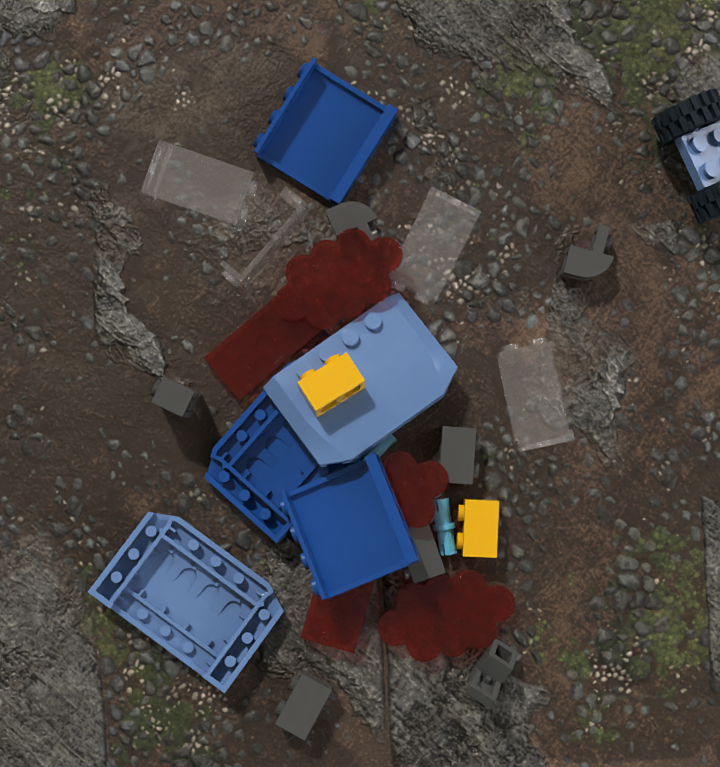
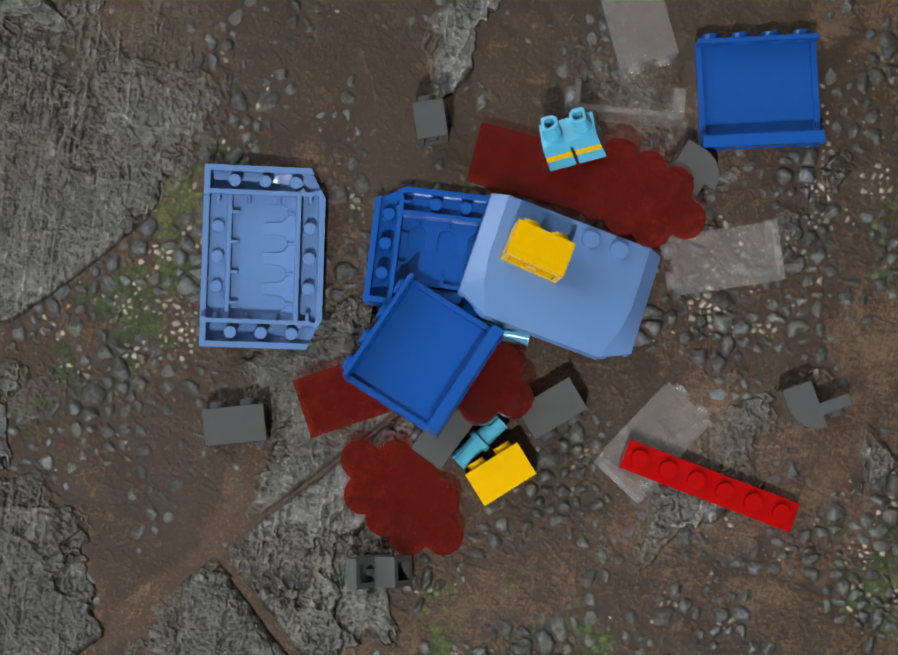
camera: 60 degrees right, 0 degrees up
none -> medium azure hips [539,107,607,172]
none -> red plate [618,439,800,533]

